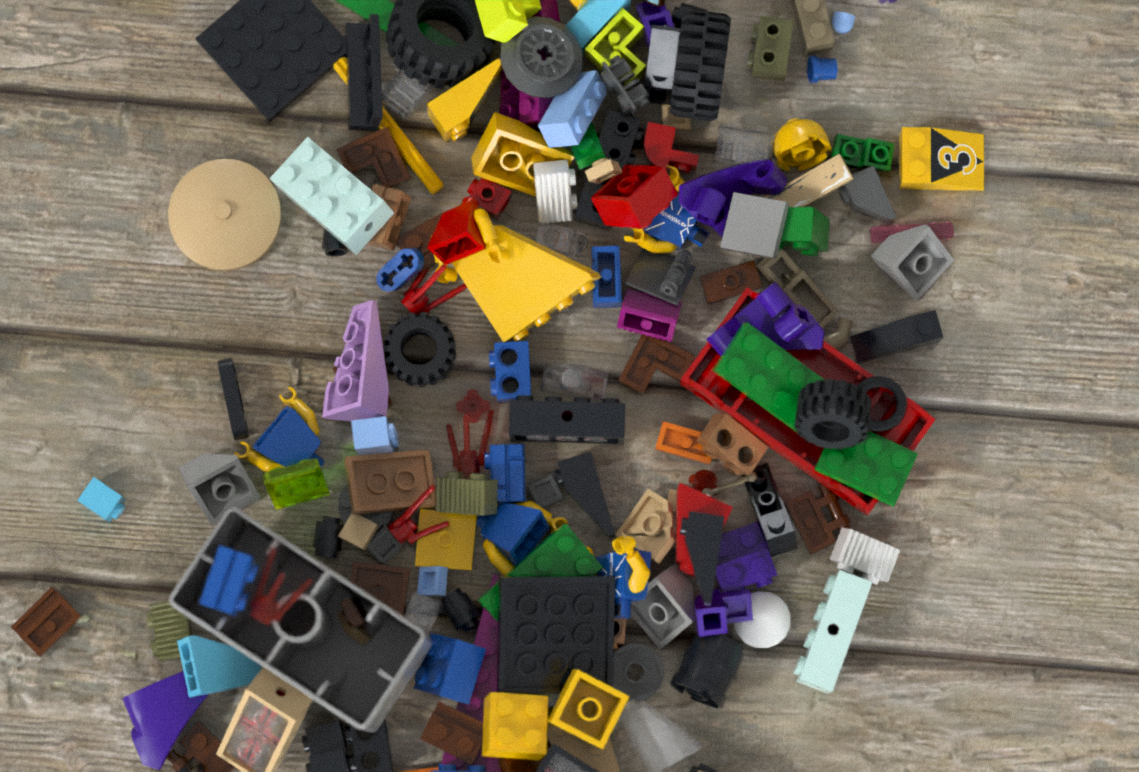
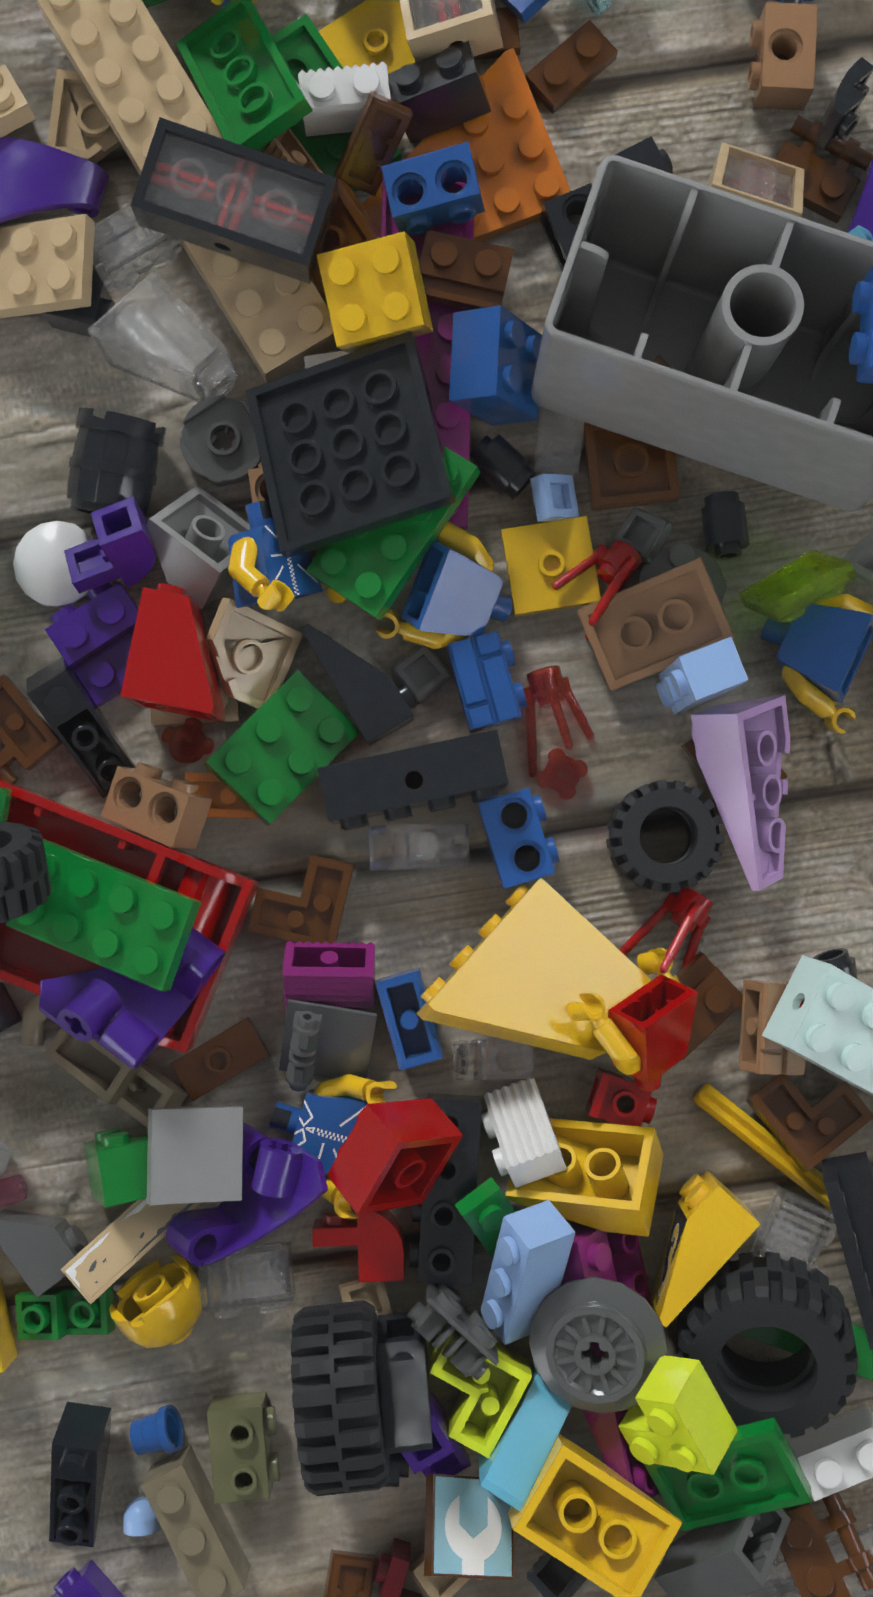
camera: 160 degrees right, 5 degrees up
clear red plant [249,548,313,626] -> none
tan tile [338,513,379,551] -> none
blue beam [376,248,425,292] -> none
olive brick [435,471,498,516] -> none
yellow brick [547,669,629,749] -> none
tan plate [585,158,623,184] -> none
black slope [680,511,725,606] -> none
dark tan hinge [702,471,757,498] -> none
none -> black slope [49,1402,111,1547]
none -> green plate [204,670,360,826]

